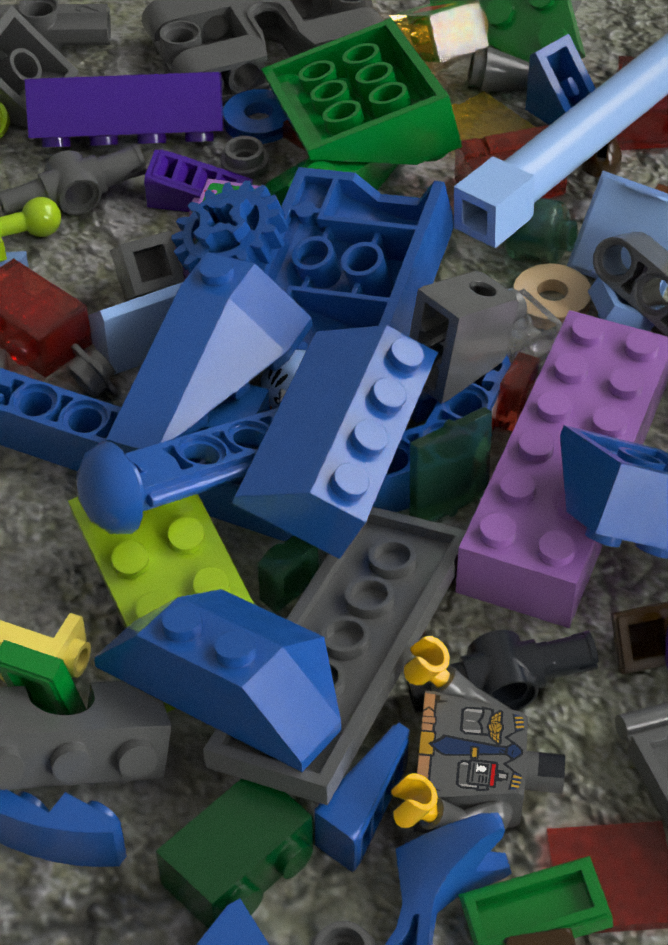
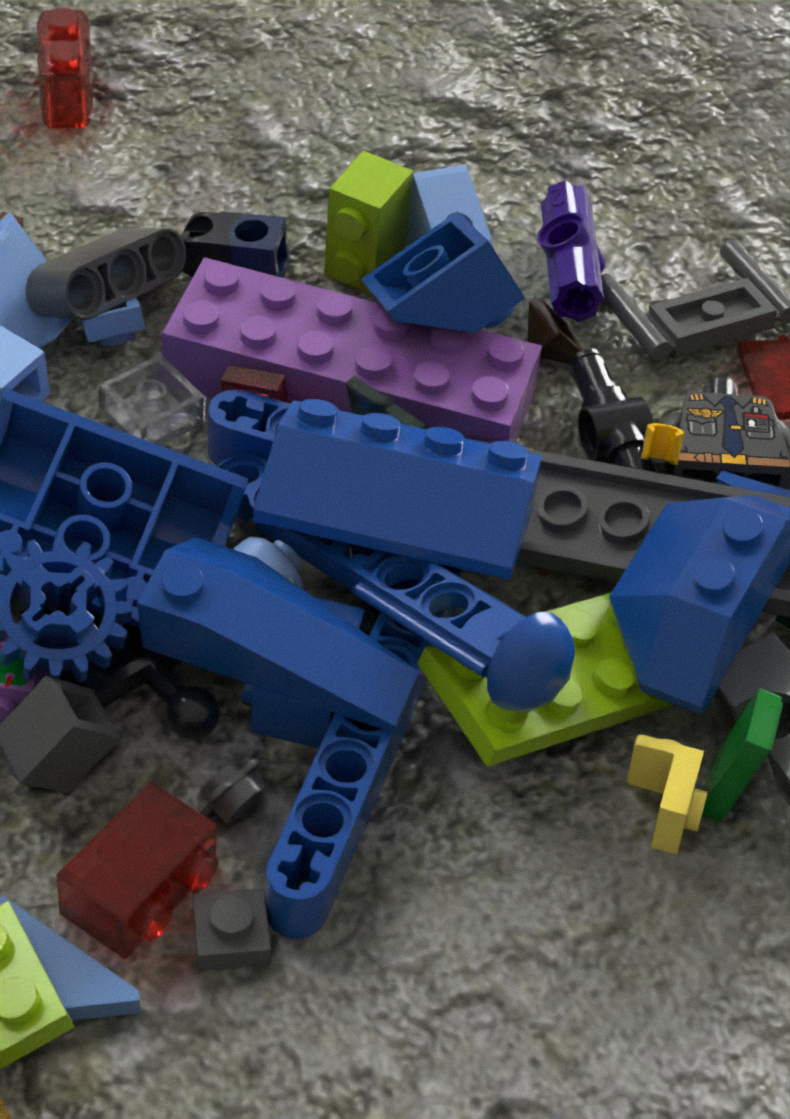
camera: 100 degrees left, 0 degrees up
light blue slope [80,282,183,375] -> none
clear green plate [257,535,319,613] -> none
dark grey torso [409,271,527,404] -> none
tan piece [514,263,591,328] -> none

